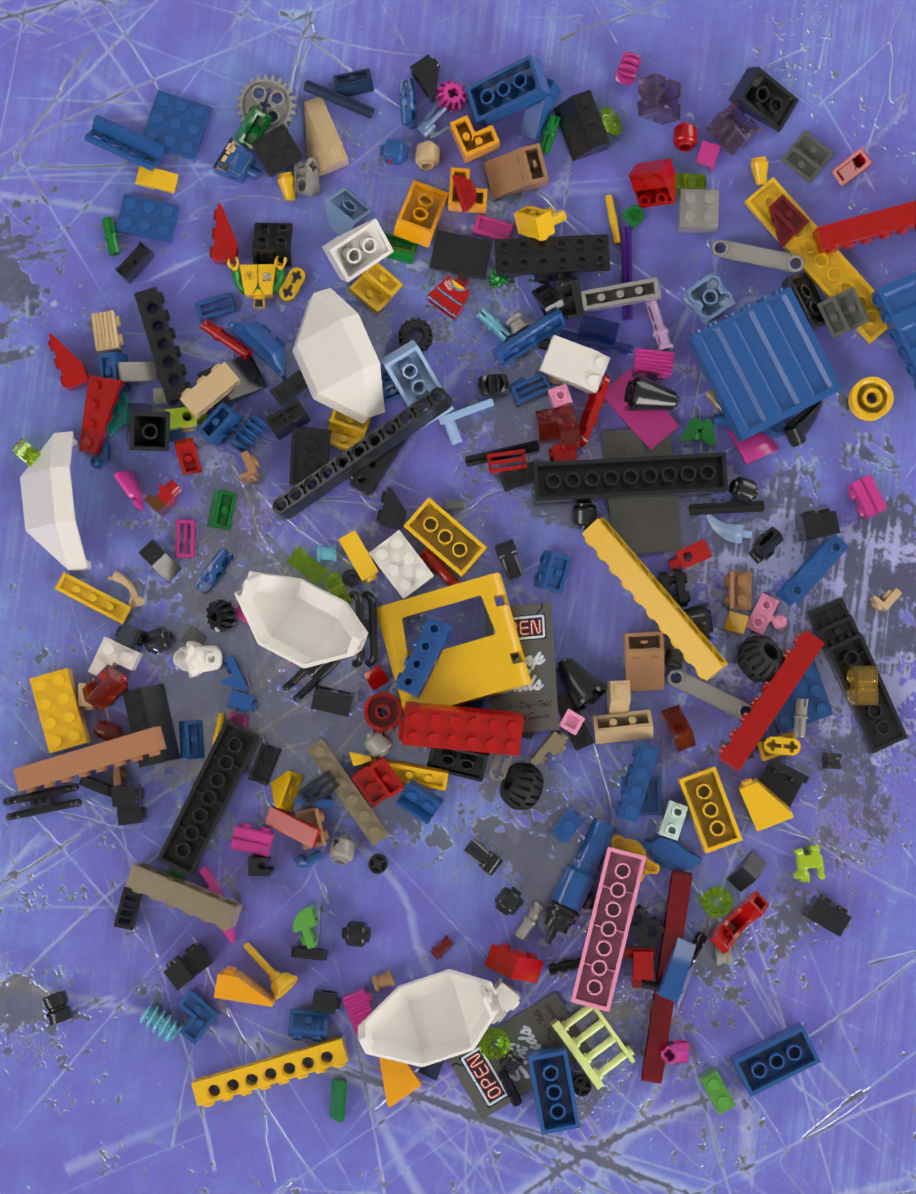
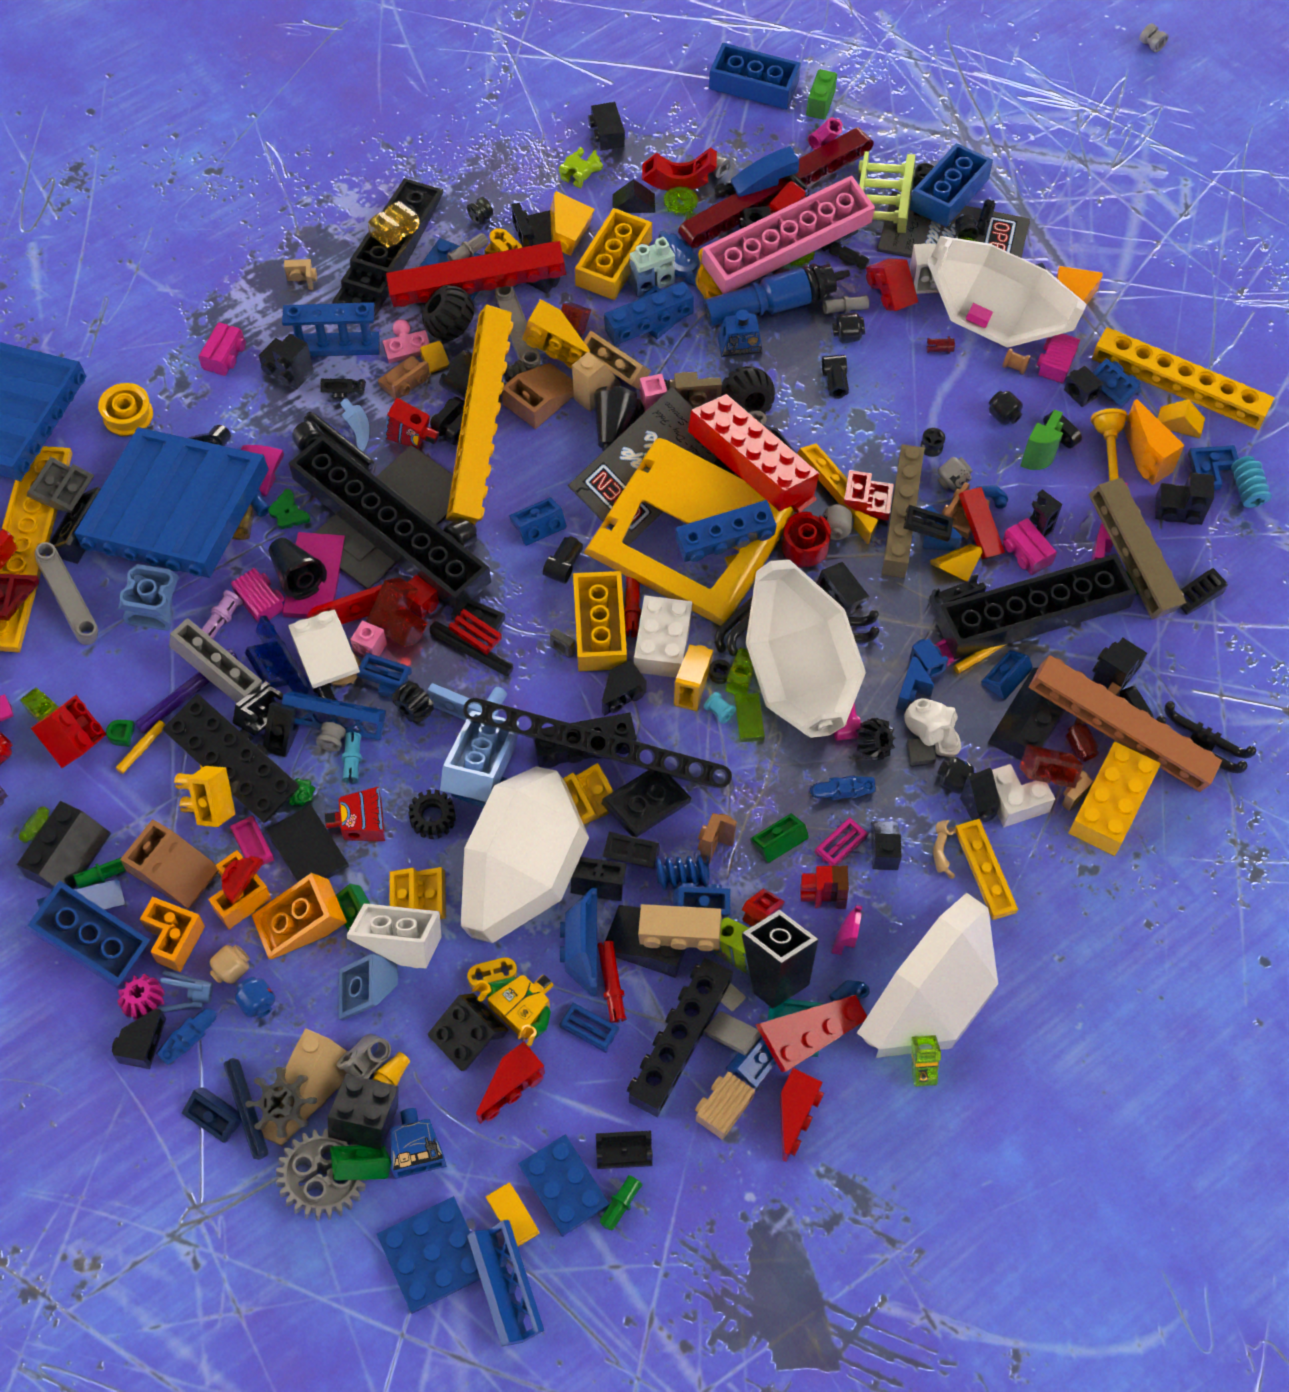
camera: 135 degrees left, 25 degrees down
green slope [330,1078,347,1122] -> none
blue bracket [396,779,444,824] -> none
light grey brick [677,189,719,234] -> none
none -> dark grey gear [245,1067,317,1138]
none -> yellow slope [522,299,590,369]
none -> dark pink tile [966,303,993,328]
none -> yellow slope [1157,399,1205,438]

